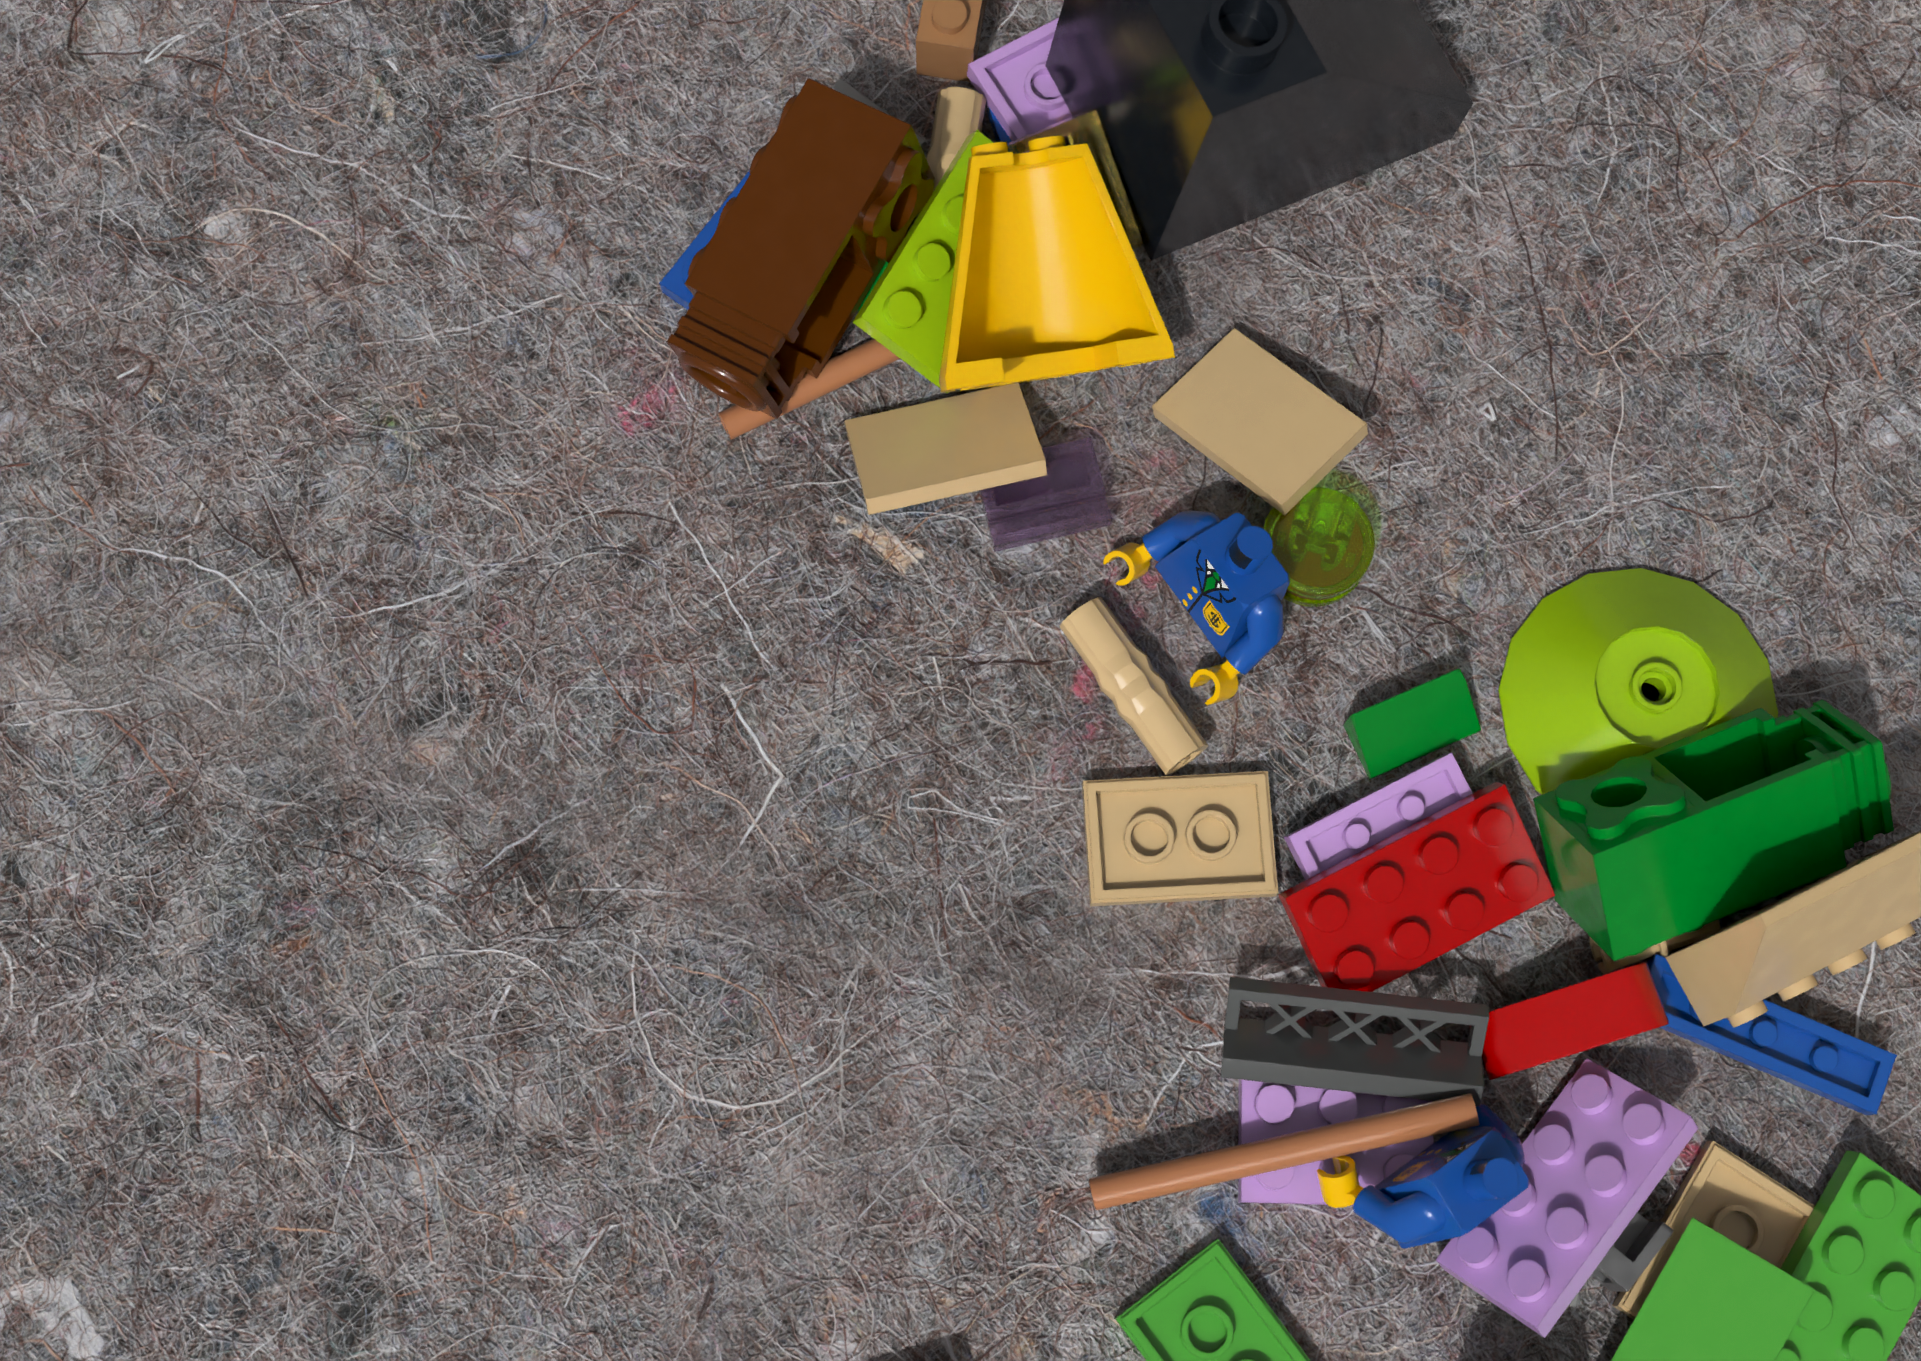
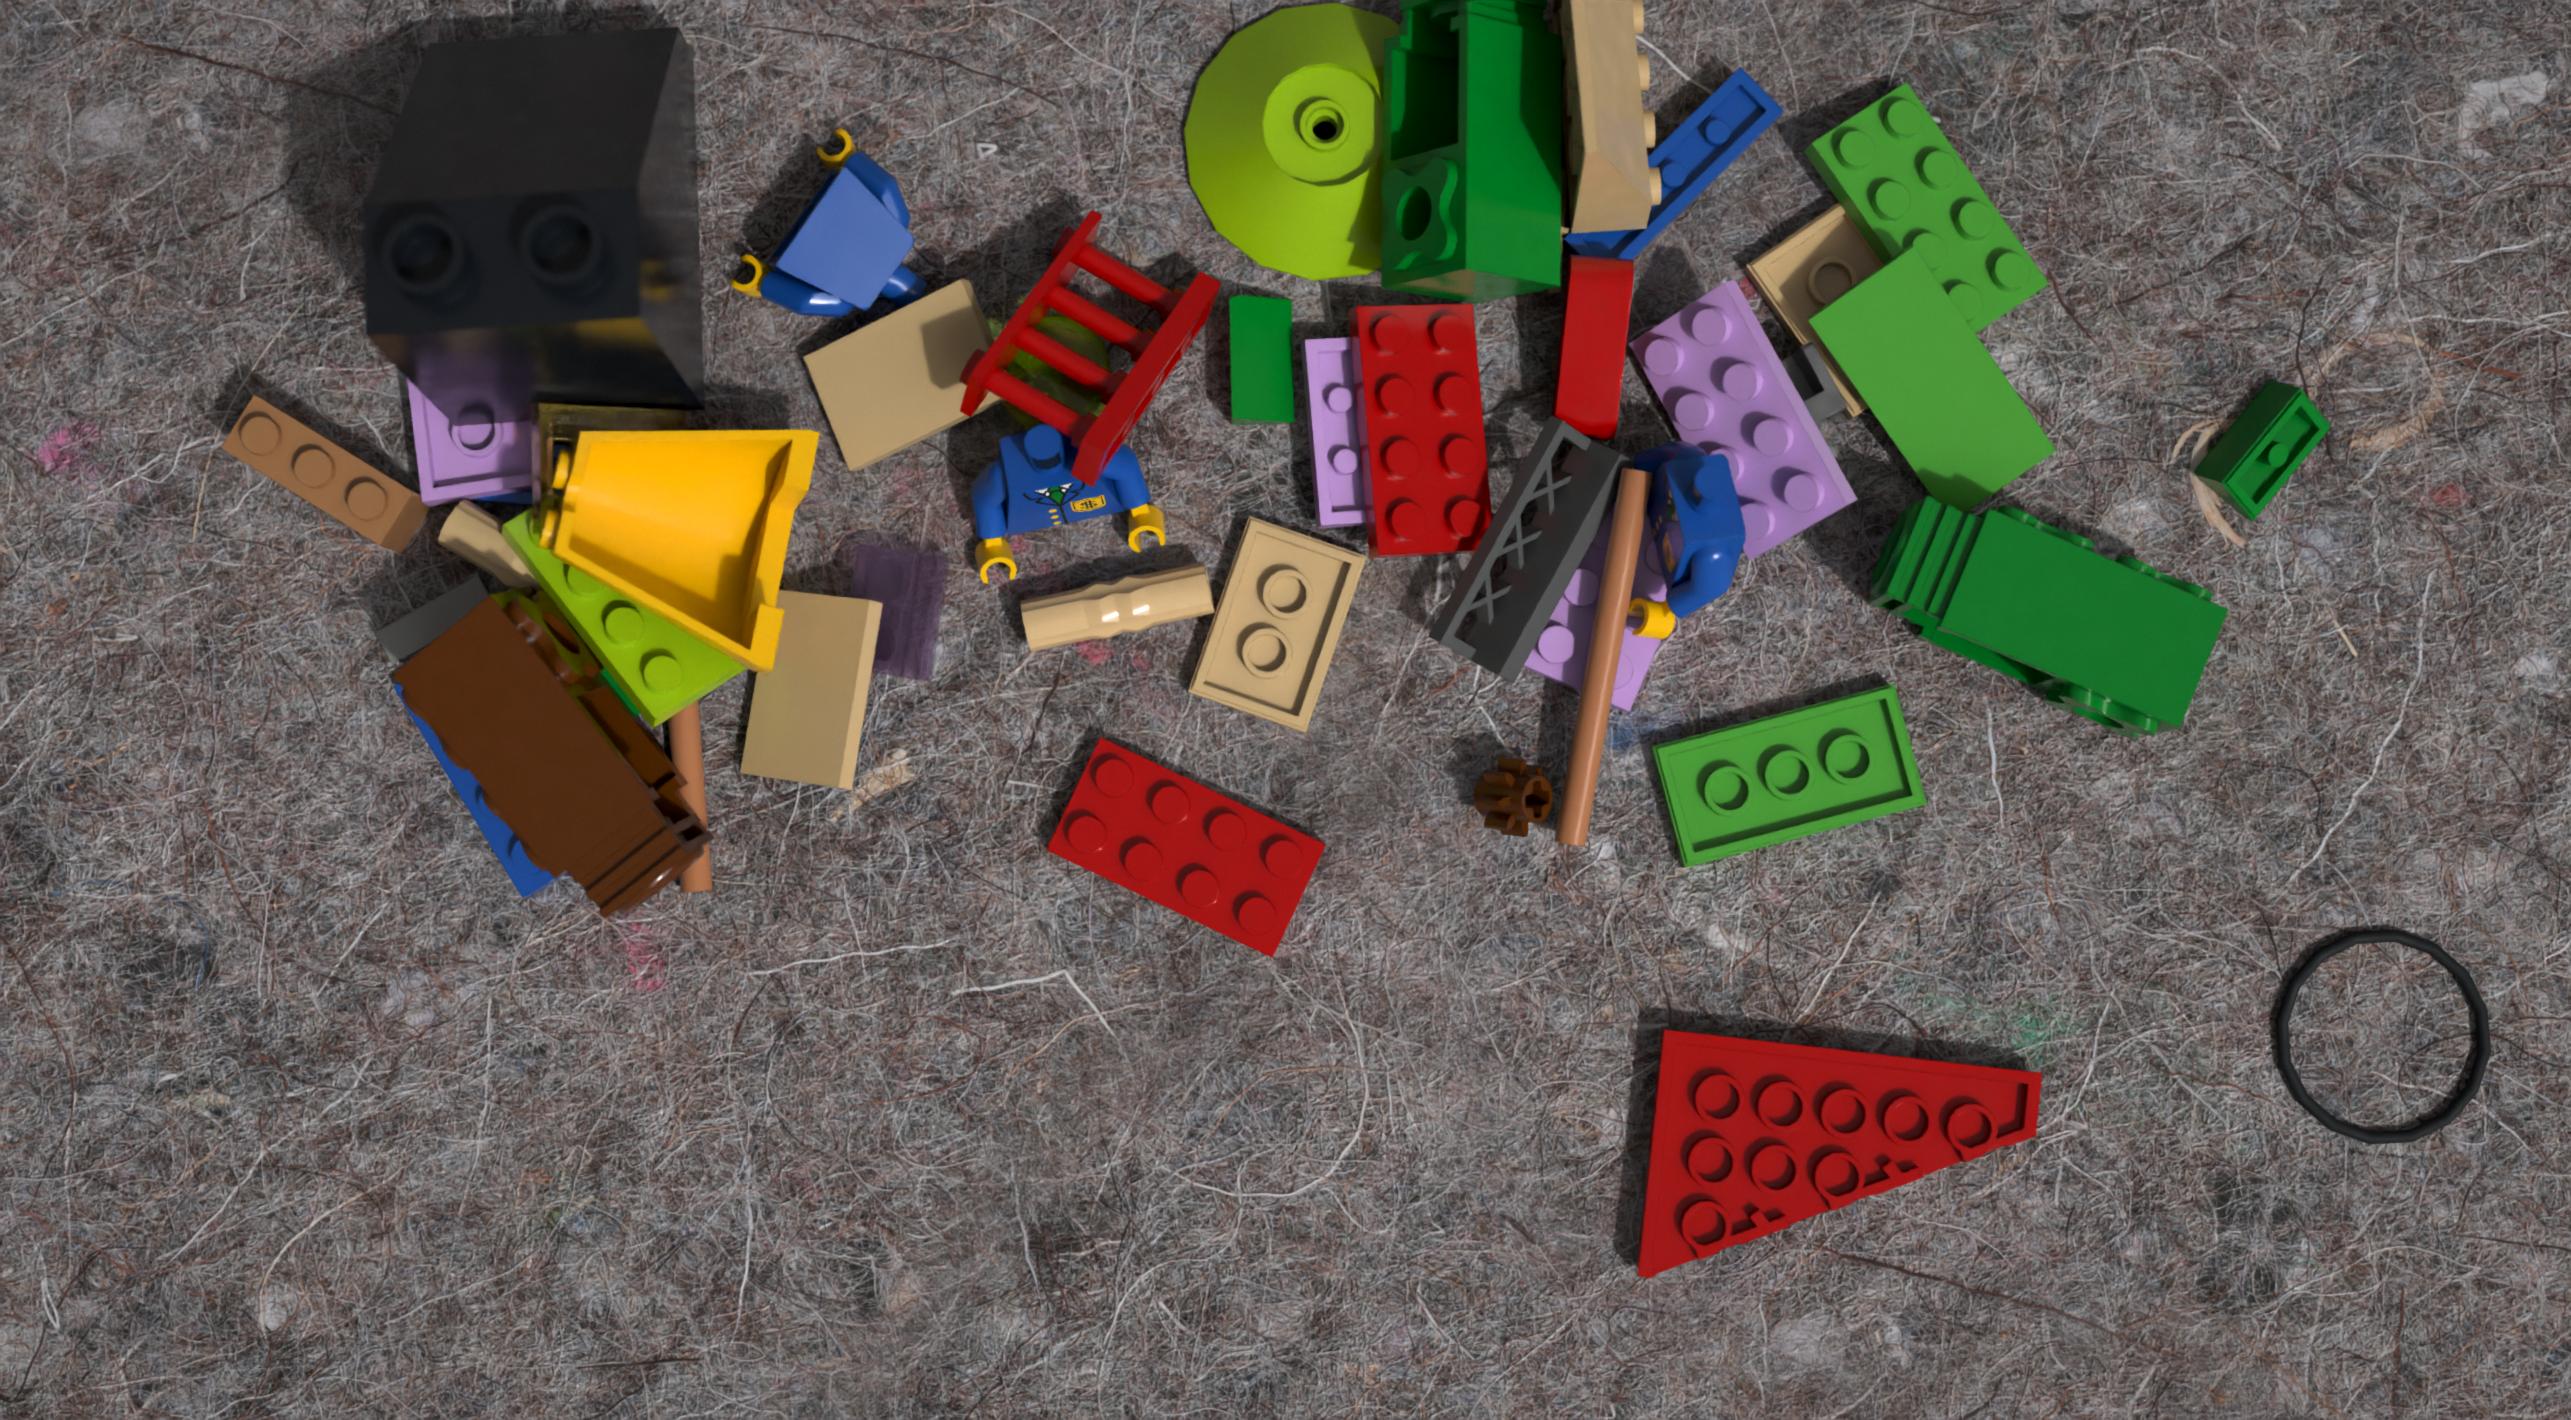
camera: 60 degrees left, 10 degrees up
none -> blue torso [730,129,927,318]
none -> red fence [959,210,1222,487]
none -> red plate [1046,737,1326,958]
none -> reddish brown gear [1474,757,1553,837]

